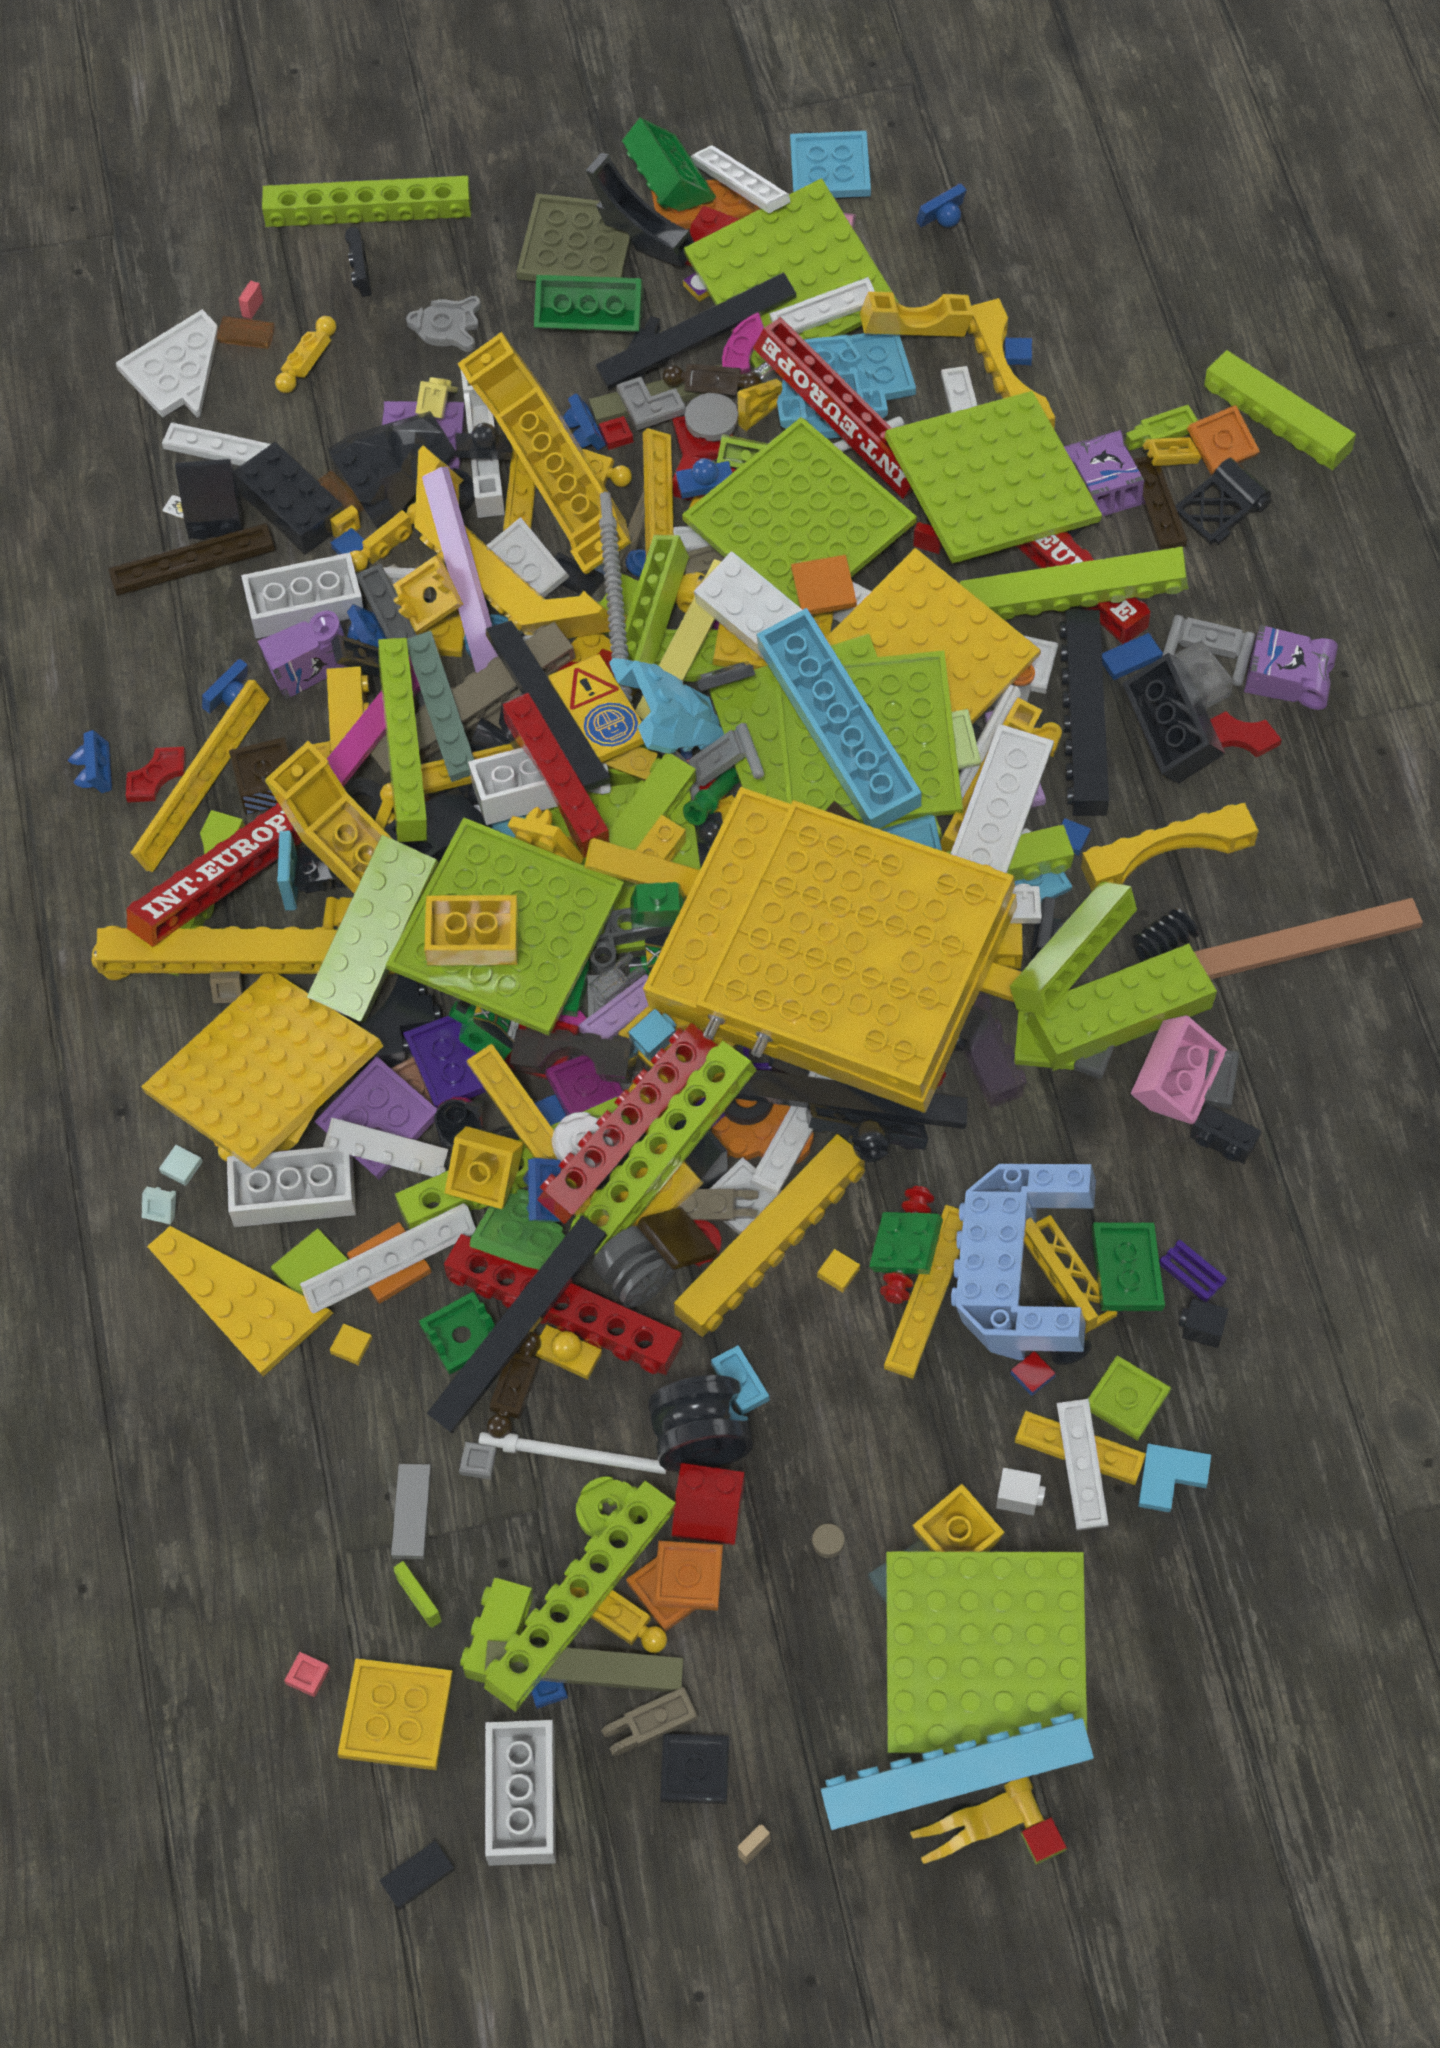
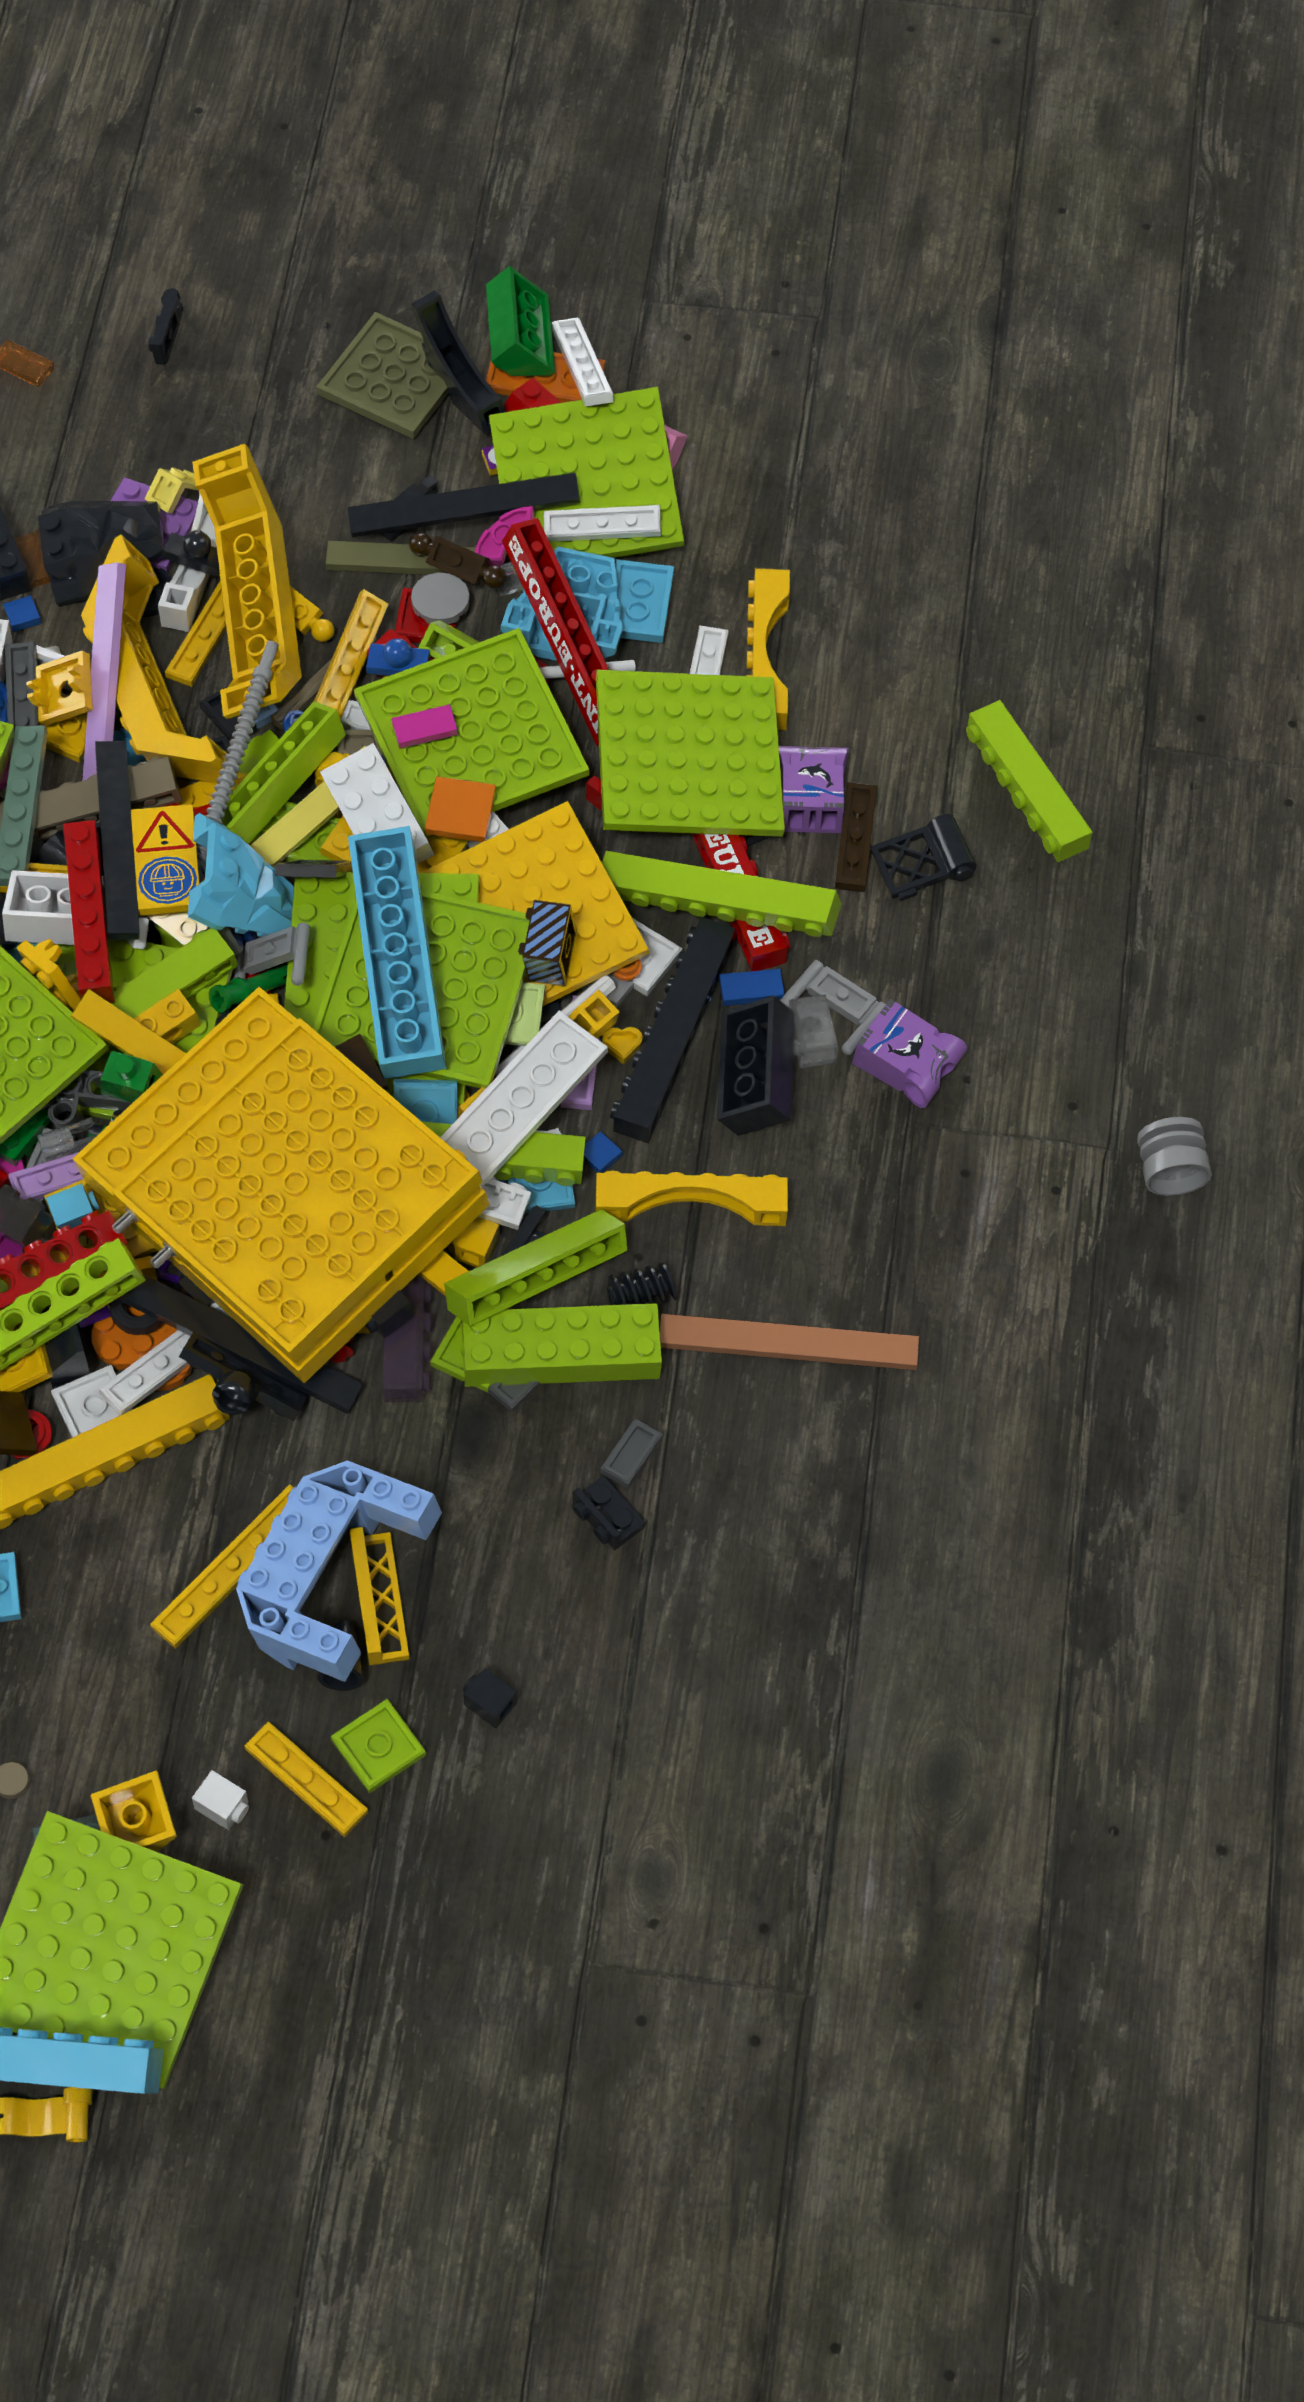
camera: 15 degrees right, 0 degrees up
coral tile [238,280,263,319] -> none
lime brick [262,176,471,227] -> none
yellow plate [275,316,336,393] -> none
yellow tile [330,505,361,538] -> none
yellow plate [350,503,416,572] -> none
light grey tile [406,296,481,352] -> none
white tile [487,517,569,597] -> none
green slope [534,275,644,332] -> none
blue tile [563,393,606,450] -> none
red tile [599,416,633,450] -> none
light grey tile [616,377,686,431] -> none
dark tan hinge [677,1189,758,1221] -> none
yellow wing [737,379,782,431] -> none
medium azure plate [790,131,871,198] -> none
yellow tile [817,1249,860,1293] -> none
yellow arch [860,291,973,337] -> none
green plate [869,1186,943,1304] -> none
blue tile [916,184,967,228] -> none
blue tile [1005,338,1032,365] -> none
red tile [1011,1351,1056,1396] -> none
red tile [1021,1818,1067,1865] -> none
white tile [1057,1399,1109,1531] -> none
green plate [1091,1222,1165,1311] -> none
lime hinge [1124,405,1198,451] -> none
bright pink slope [1131,1016,1227,1124] -> none
medium azure tile [1138,1444,1211,1512] -> none
yellow tile [1143,437,1201,466] -> none
dark purple tile [1159,1239,1227,1302] -> none
orange tile [1187,405,1260,475] -> none
red tile [1210,711,1282,757] -> none
none -> dark pink tile [391,704,458,749]
none -> dark brown container [518,900,577,987]

